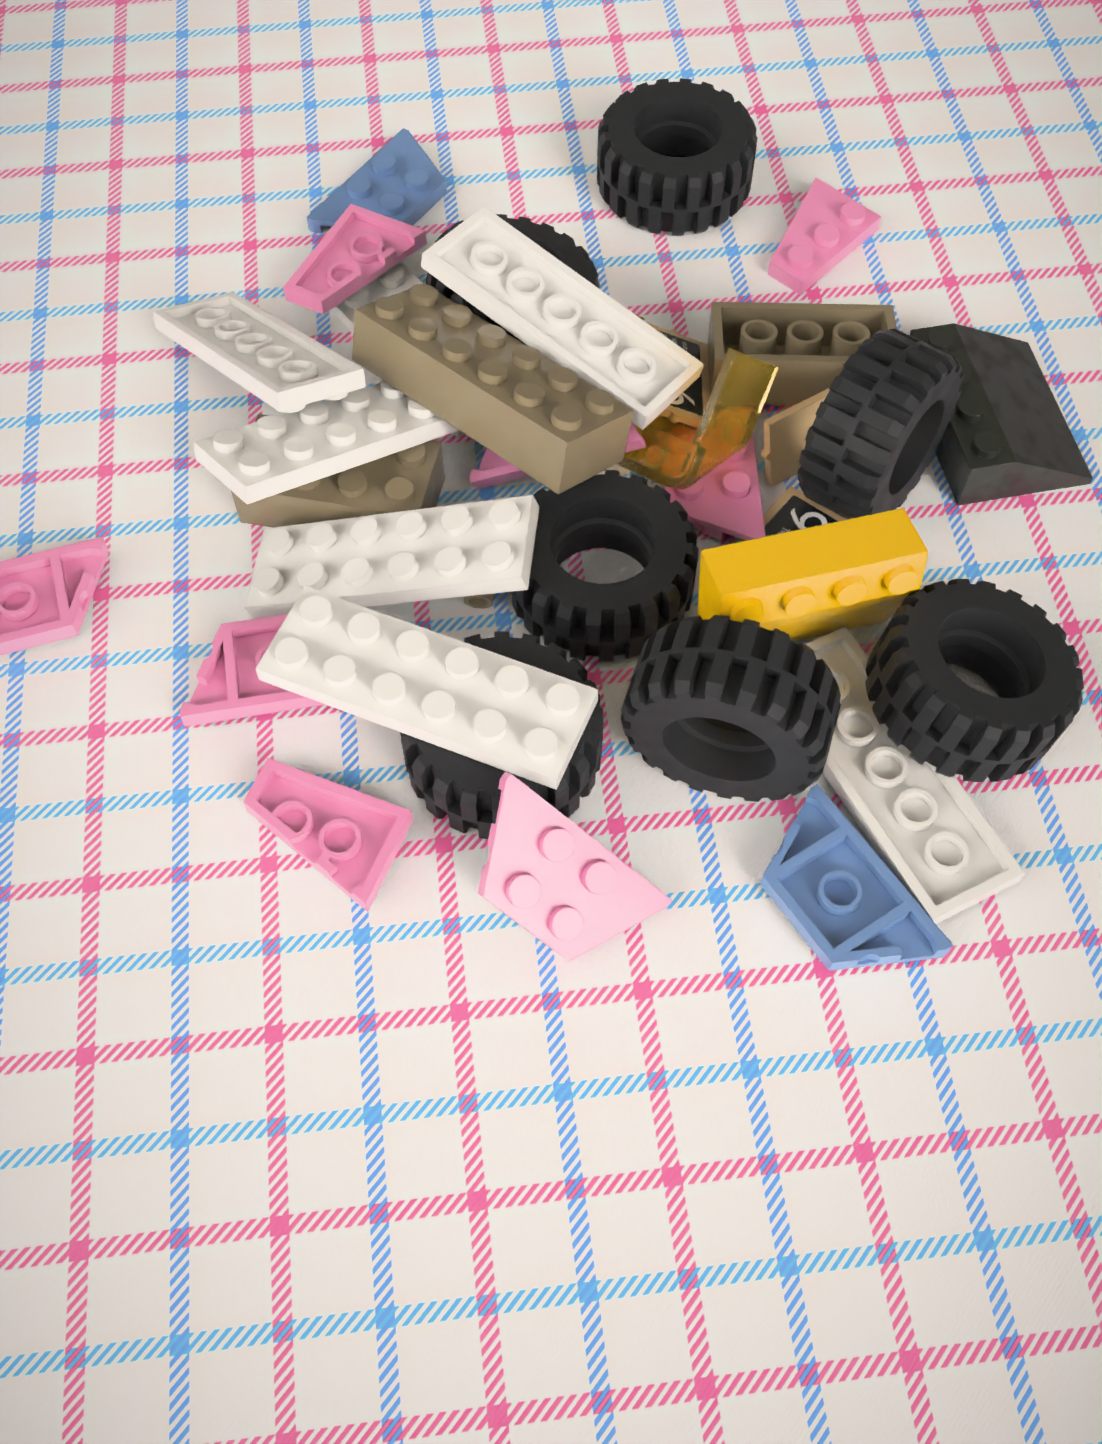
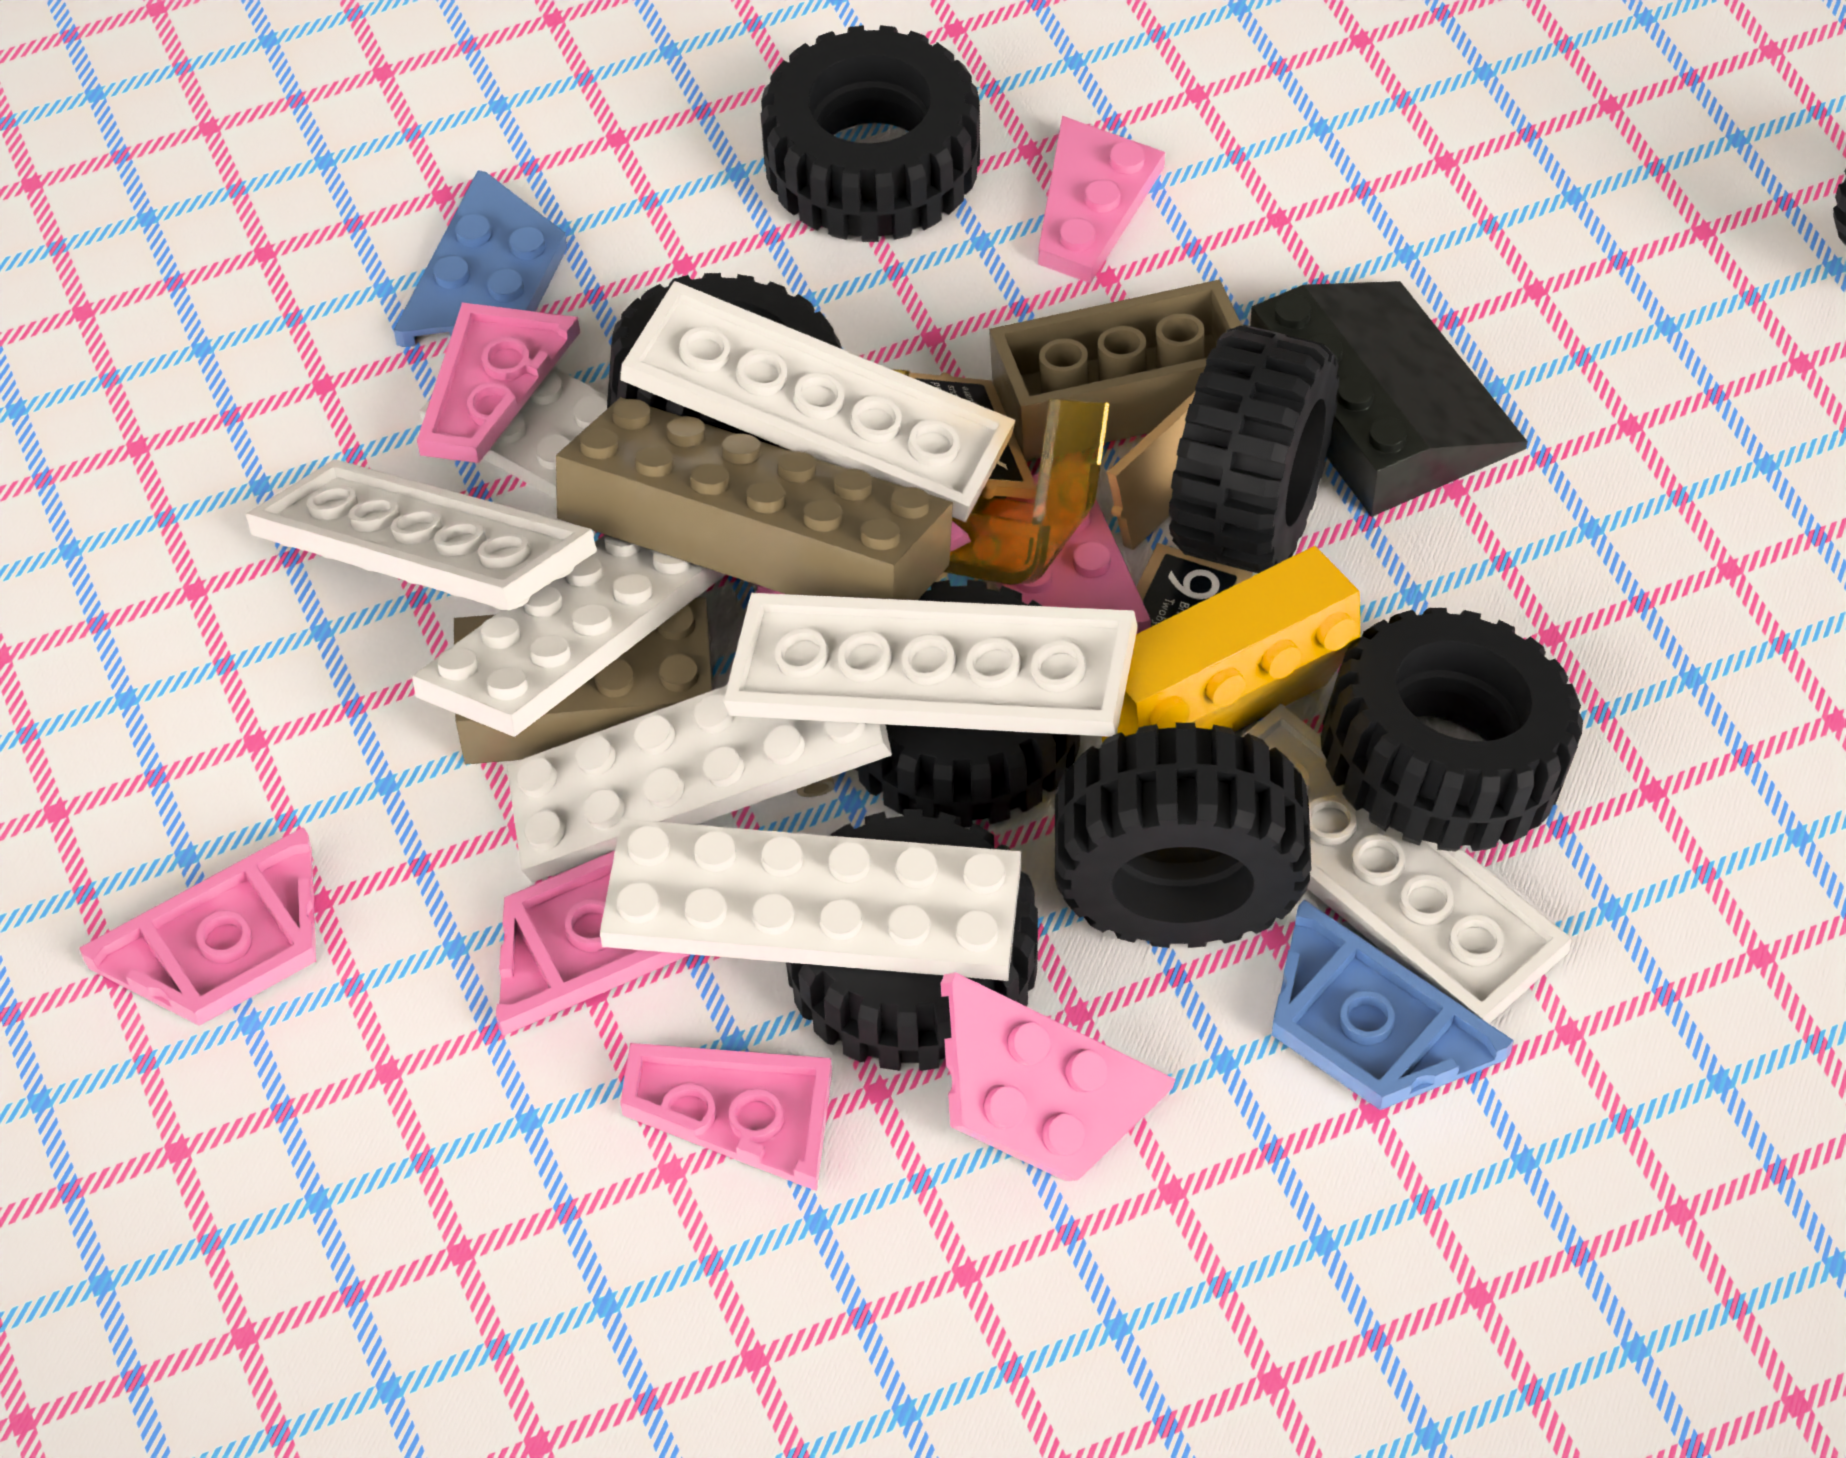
camera: 15 degrees left, 5 degrees down
none -> white plate [723,593,1138,737]

